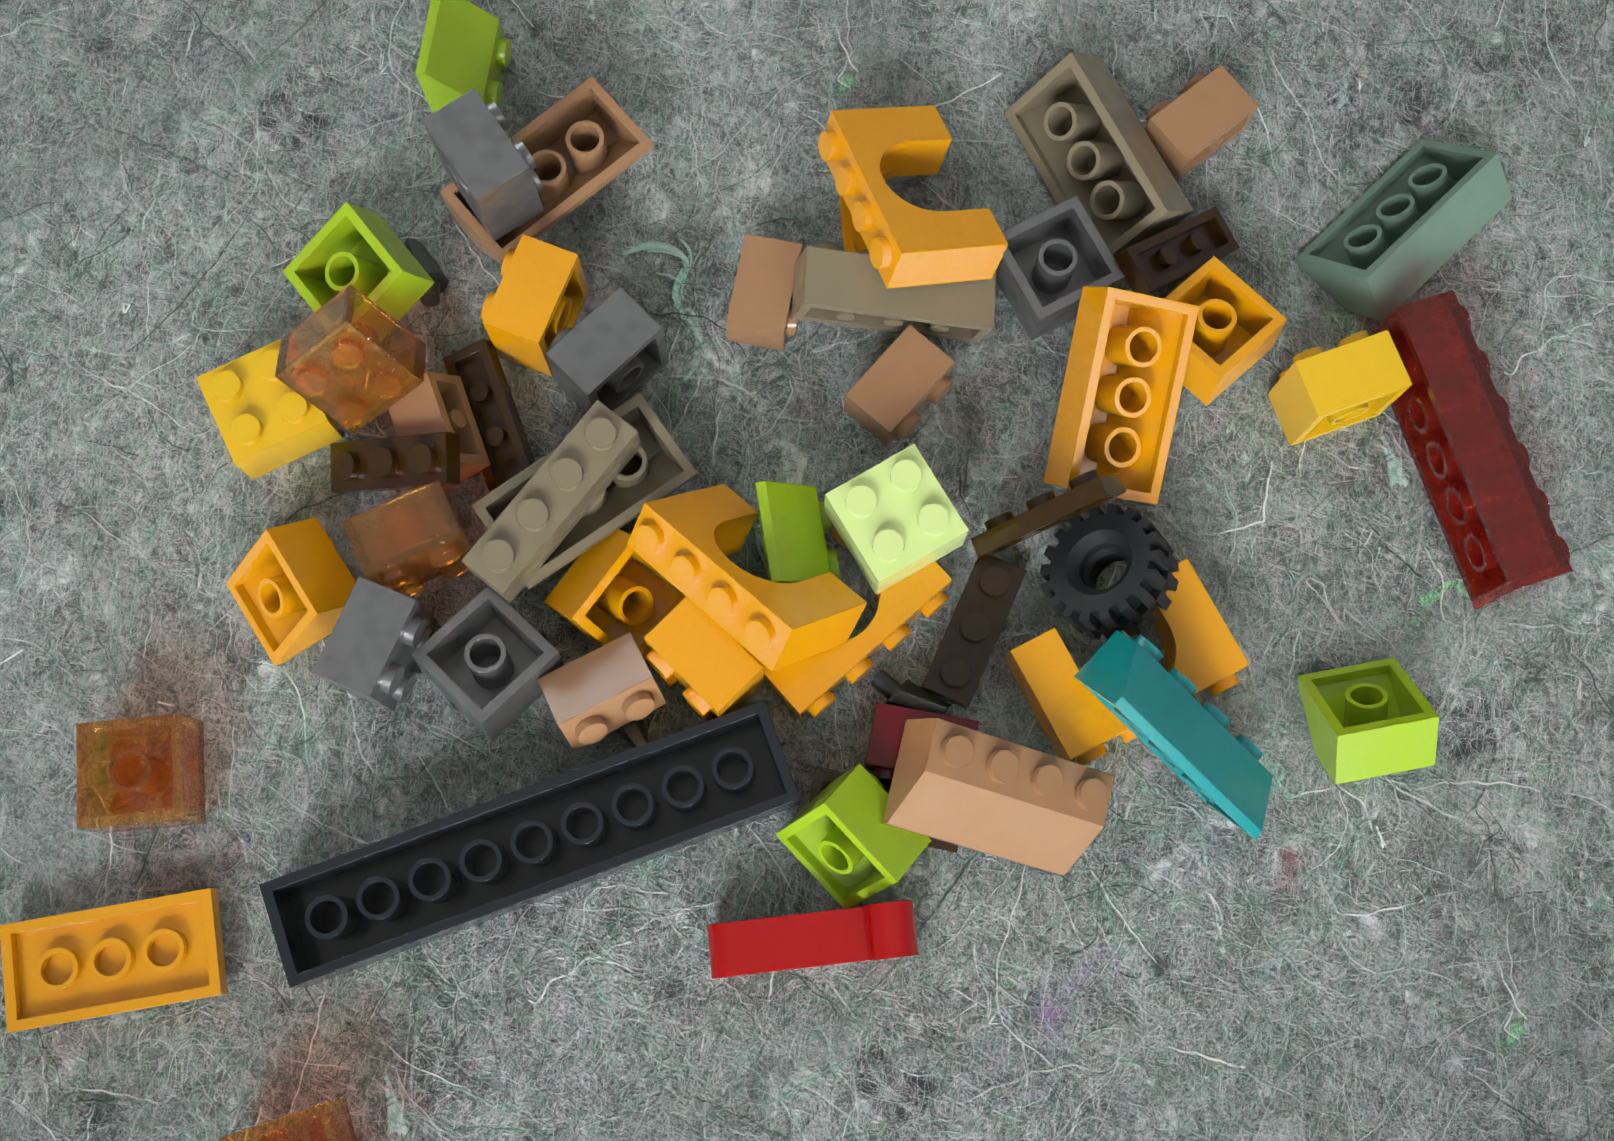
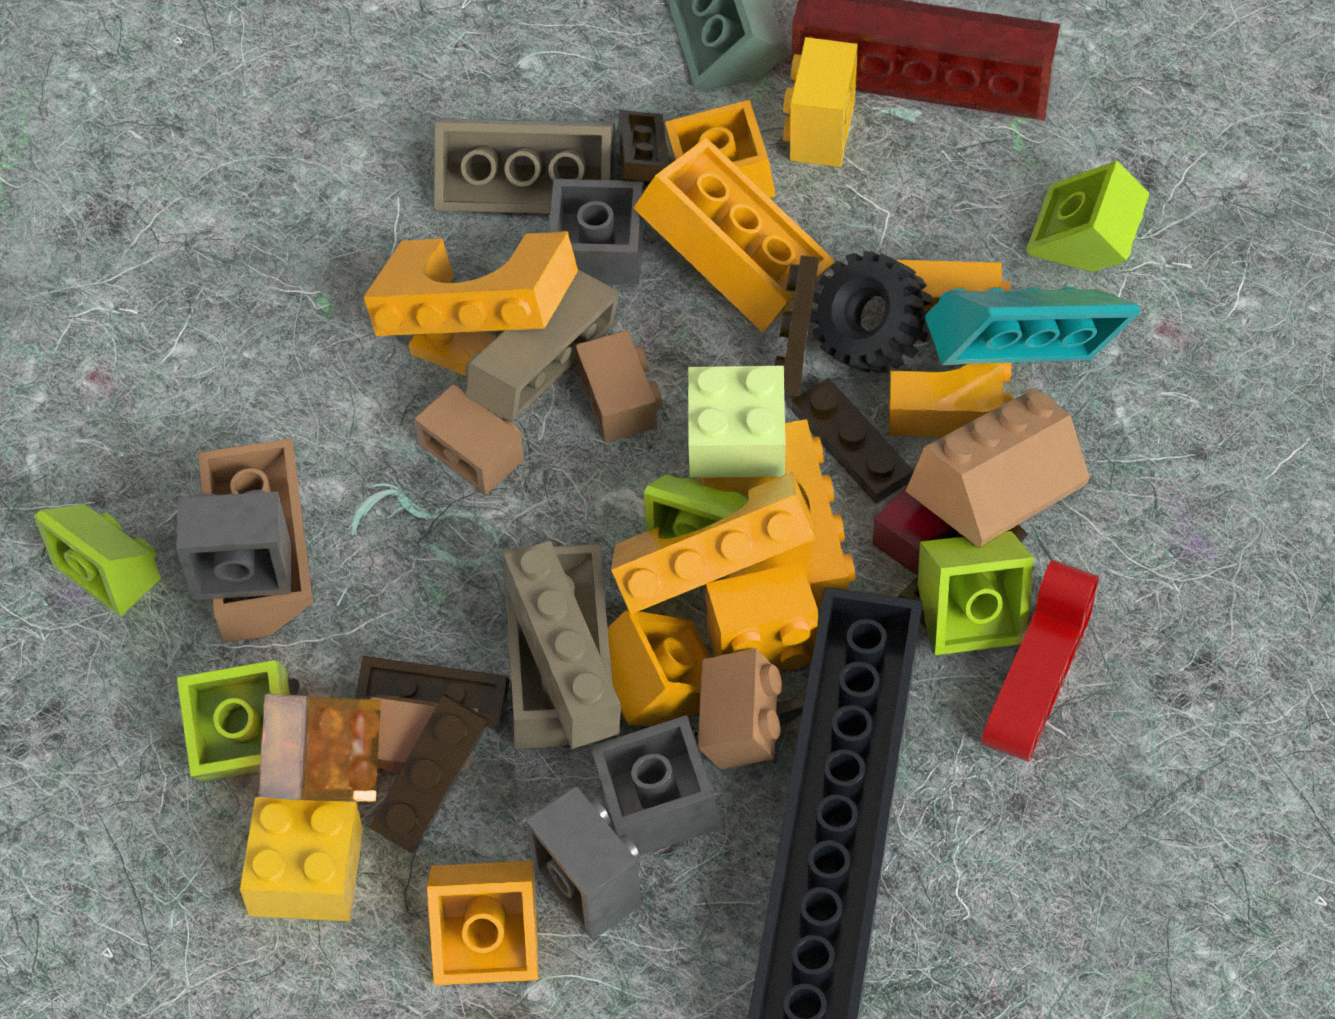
camera: 55 degrees left, 20 degrees down
clear orange brick [342,480,475,597] -> none
light orange brick [481,234,590,377] -> none
flat silver brick [546,287,669,413] -> none
pearl dark grey bar [870,669,952,714] -> none
medium nougat brick [1145,65,1259,181] -> none

